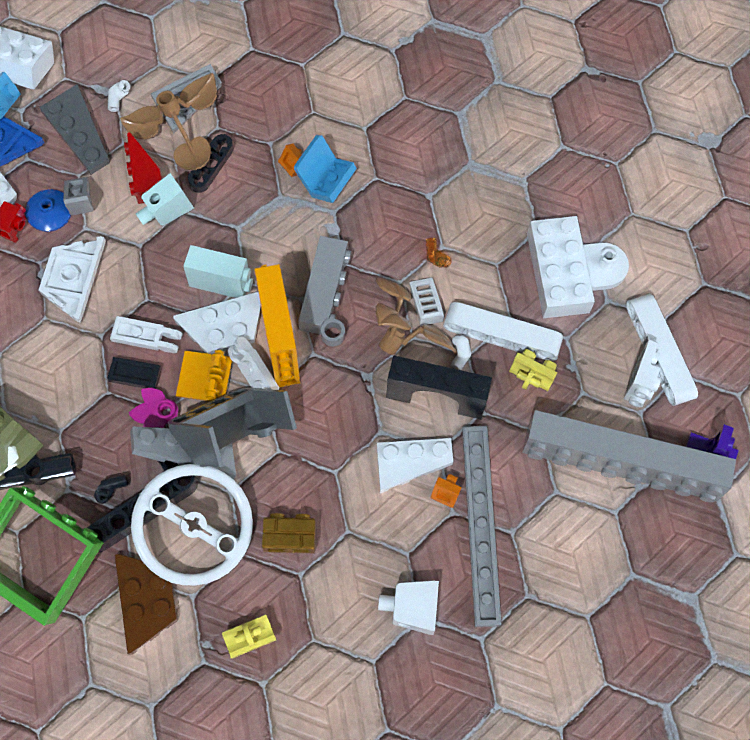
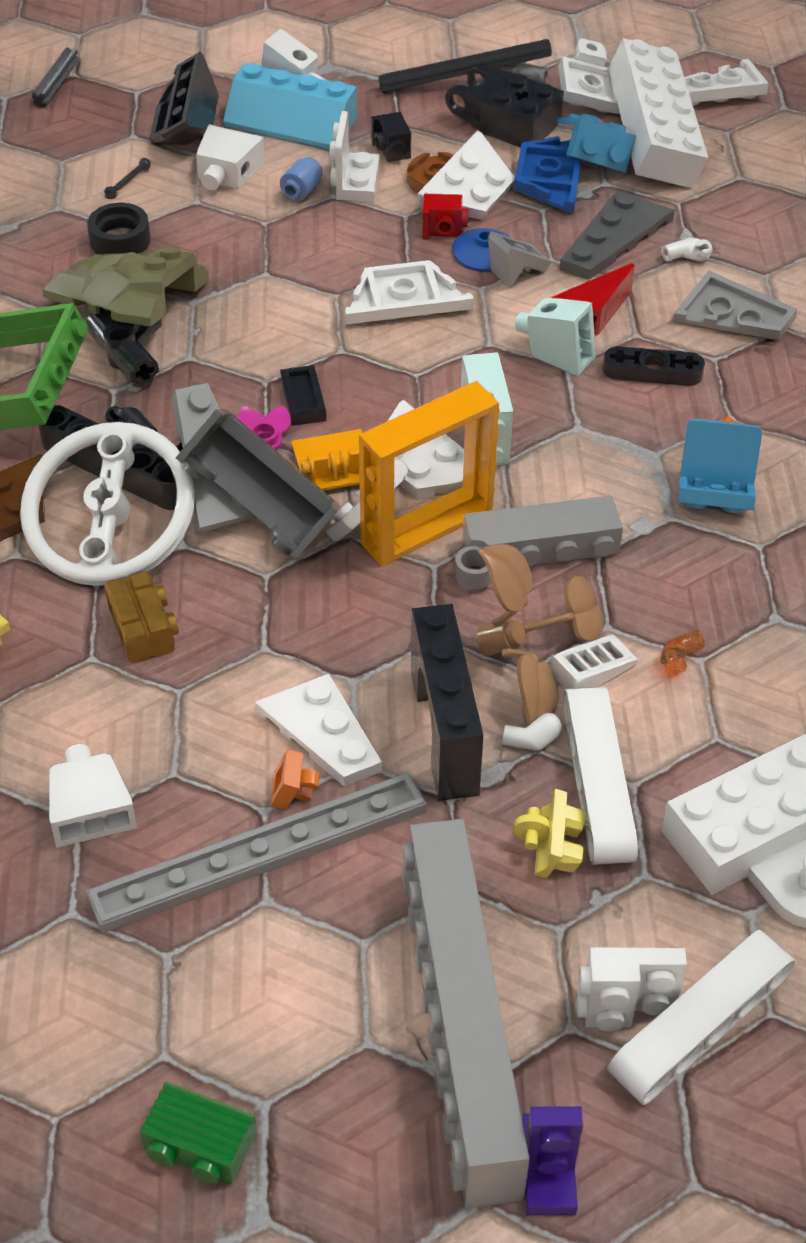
camera: 70 degrees right, 20 degrees down
white hinge [110,316,182,353] -> none
medium nougat plant [120,73,217,170] -> none
none -> green brick [140,1082,257,1184]

